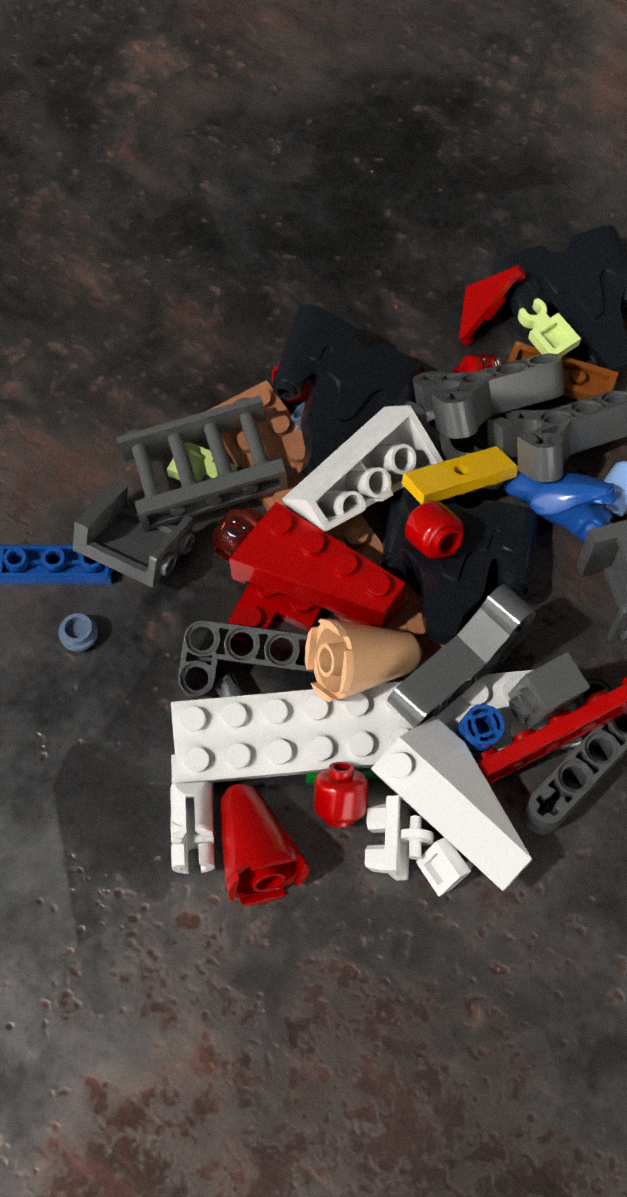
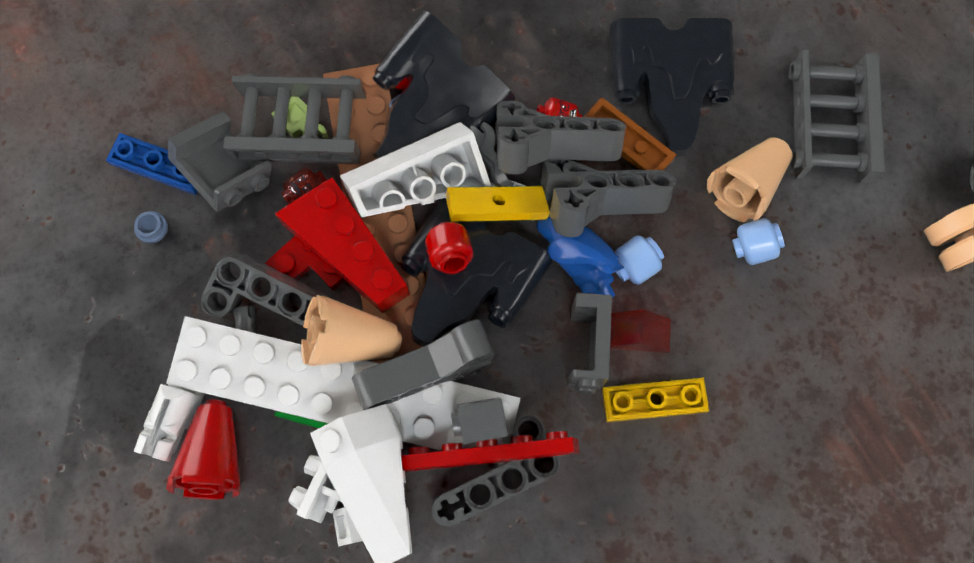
camera: 20 degrees right, 10 degrees up
red head [313,762,368,827] -> none
blue wheel [456,704,505,753] -> none
red tile [459,265,525,346] -> none
yellowish green plate [518,298,581,357] -> none

